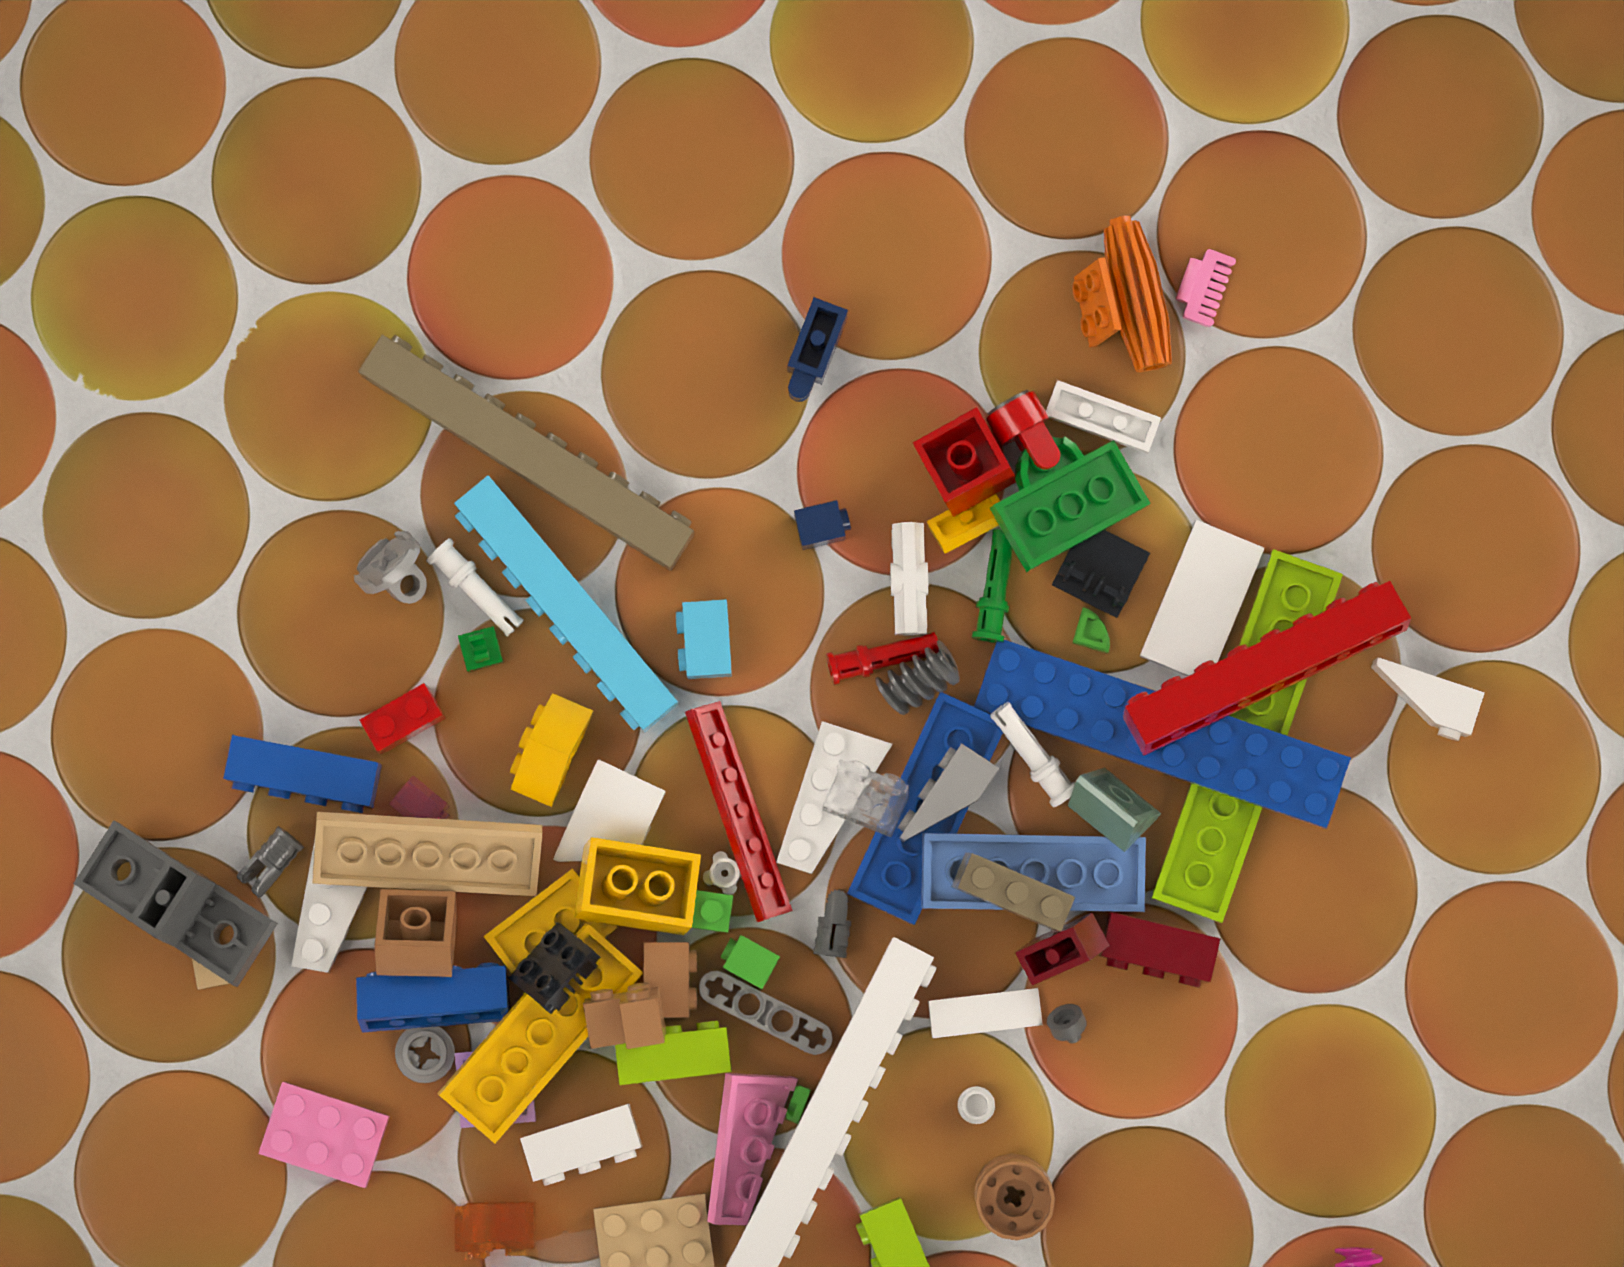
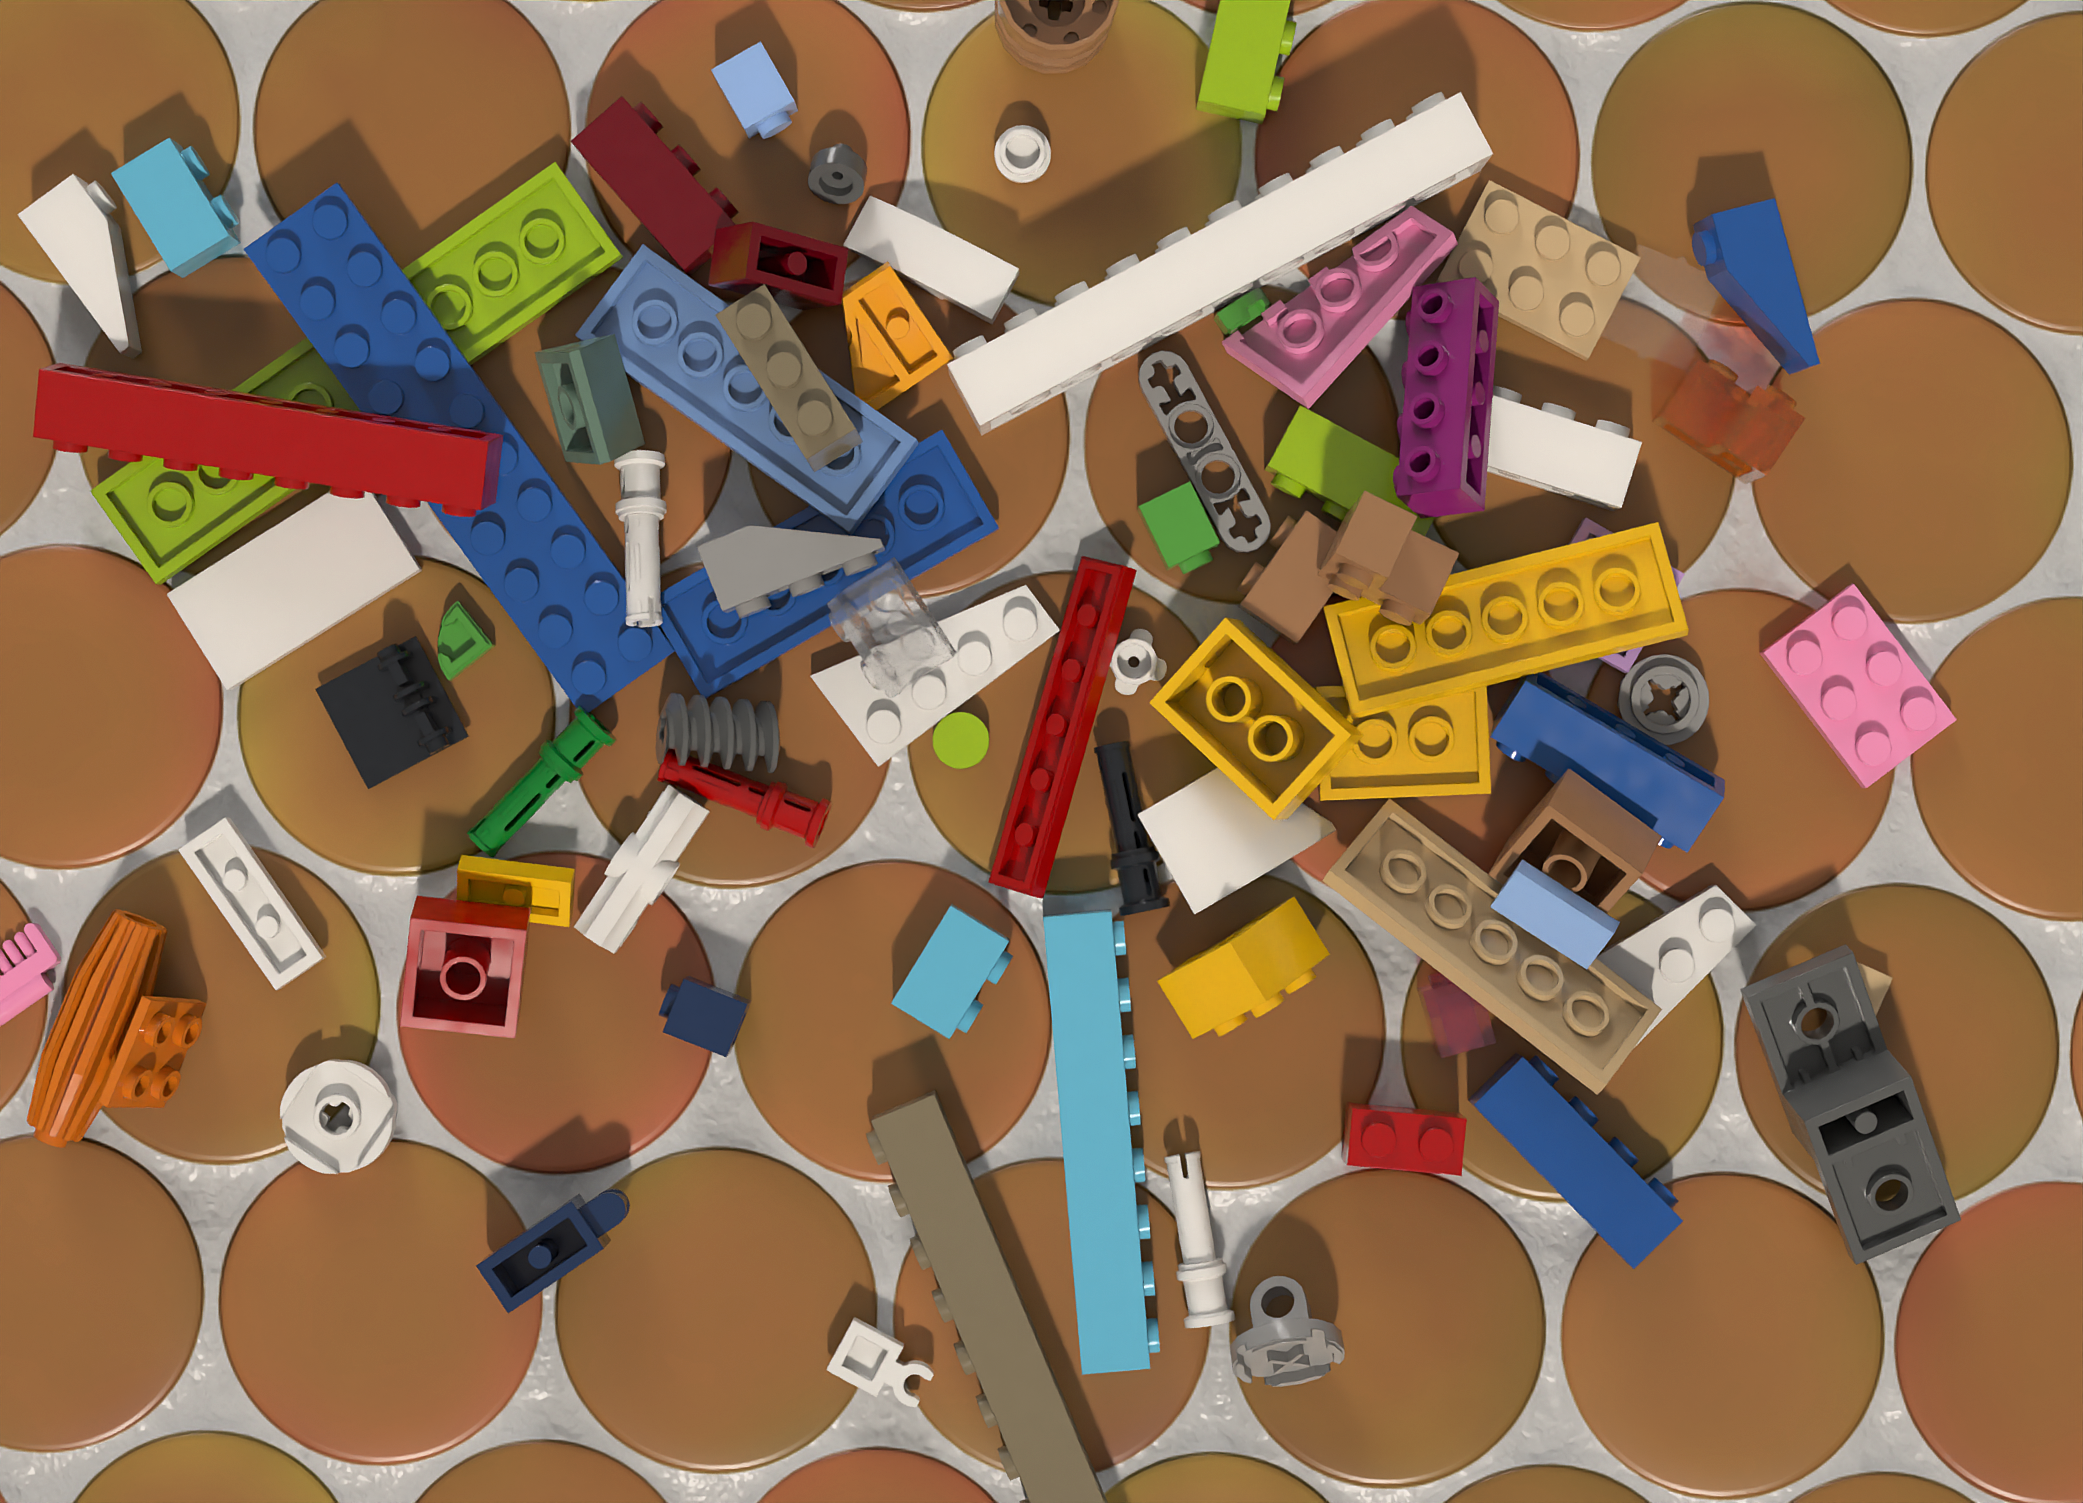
camera: 145 degrees left, 5 degrees up
dark grey hinge [236,826,304,898] -> none
green tile [458,626,504,672] -> none
black hinge [509,922,601,1014] -> none
bright green brick [692,890,734,933] -> none
dark grey hinge [813,889,852,958] -> none
green plate [986,390,1151,573] -> none
none -> medium azure brick [111,137,241,278]
none -> white plate [280,1059,398,1174]
none -> light blue brick [711,41,798,139]
none -> white plate [826,1317,934,1407]
none -> light orange wing [842,262,953,410]
none -> lime tile [932,712,989,769]
none -> black pin [1094,741,1170,916]
none -> magenta brick [1393,277,1499,519]
none -> light blue tile [1490,859,1620,970]

